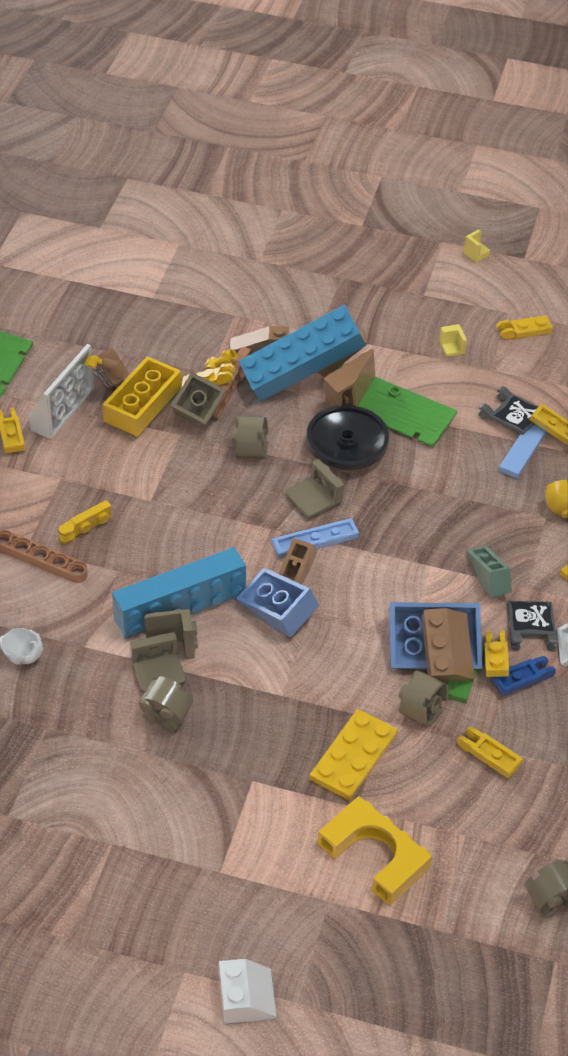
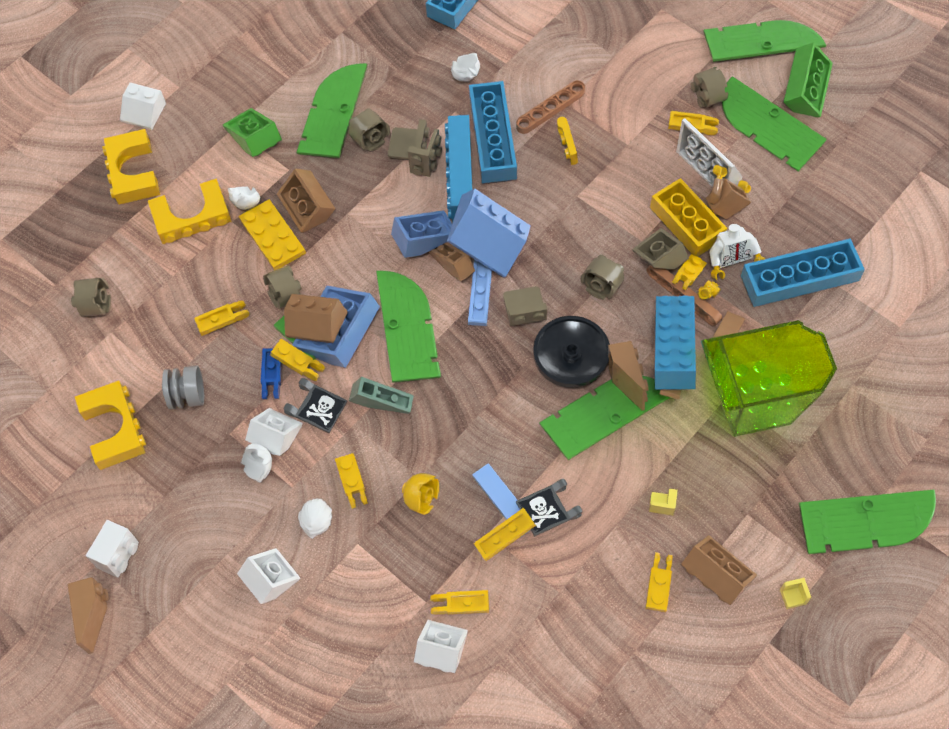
camera: 120 degrees right, 15 degrees up
none -> yellow arch [102,129,160,205]
none -> bright green slope [222,108,282,157]
none -> white hair [228,186,260,210]
none -> medium nougat slope [277,169,336,233]
none -> bright green door [296,63,367,158]
none -> bright green door [376,271,441,383]
none -> medium blue slope [447,188,531,278]
none -> dark azure brick [469,81,517,183]
none -> medium nougat slope [681,535,757,605]
none -> clear neon green windscreen [701,320,837,437]
none -> white torso [709,224,765,280]
none -> dark azure brick [741,238,865,307]
none -> bright green door [799,490,936,554]

